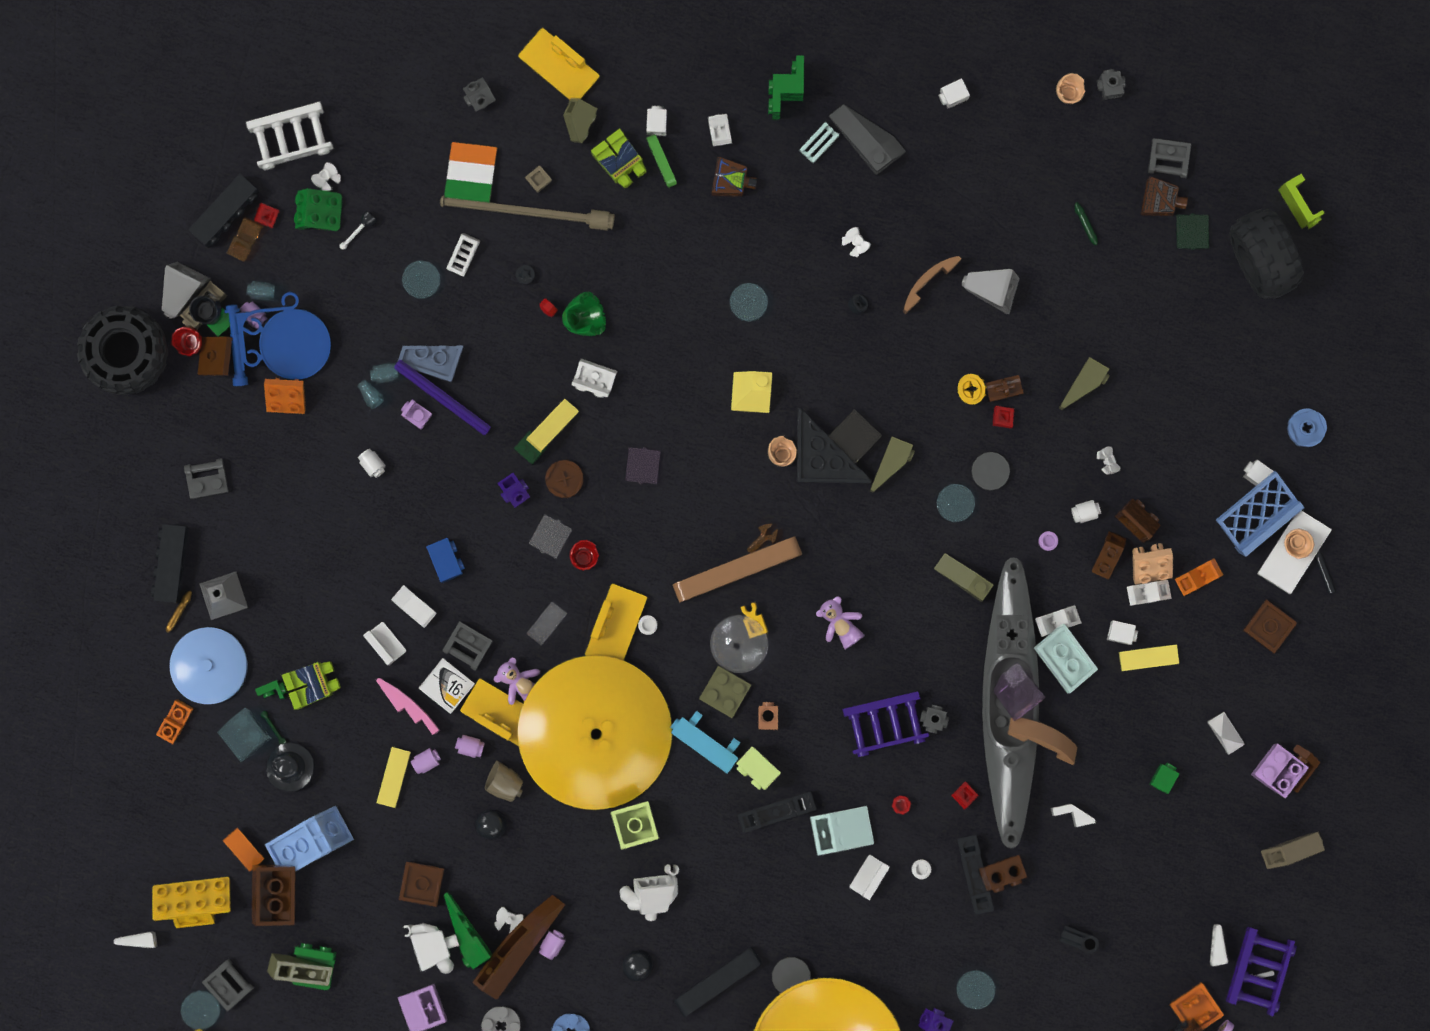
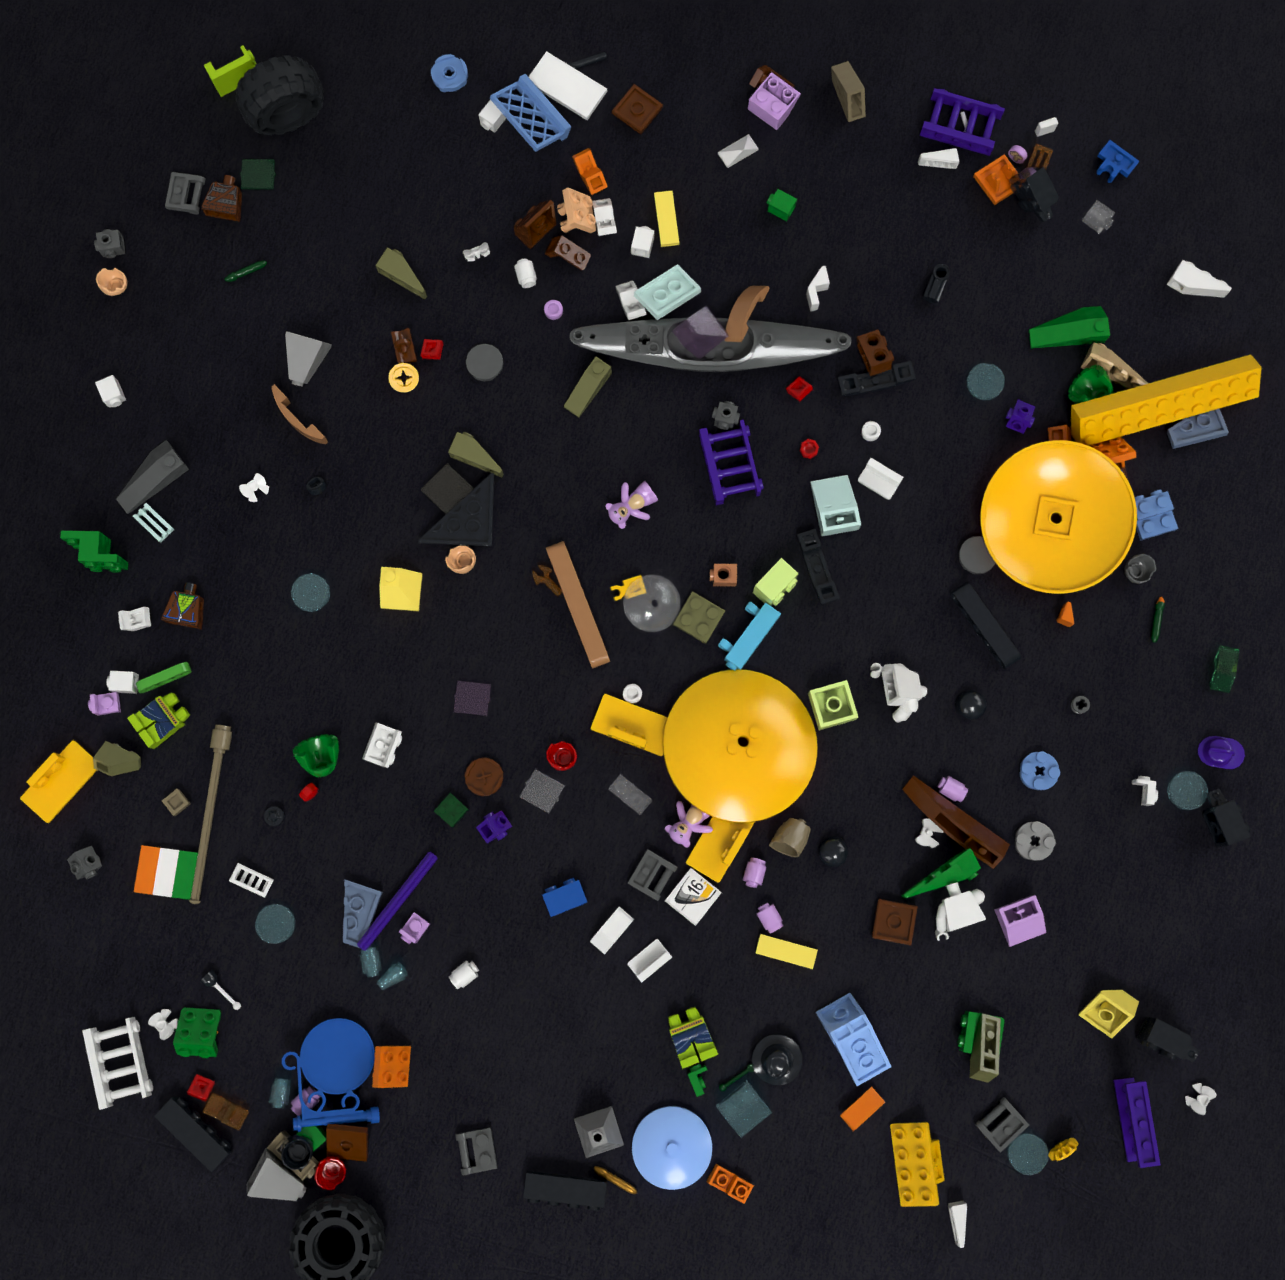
camera: 90 degrees left, 5 degrees down
reddish brown slope [252,865,295,926] -> none
bright pink slope [376,678,440,735] -> none
light yellow tile [526,399,579,452] -> none
clear light blue tile [937,484,975,522] -> none
light nougat hair [1284,528,1314,559] -> none
none -> lavender bracket [88,692,121,716]

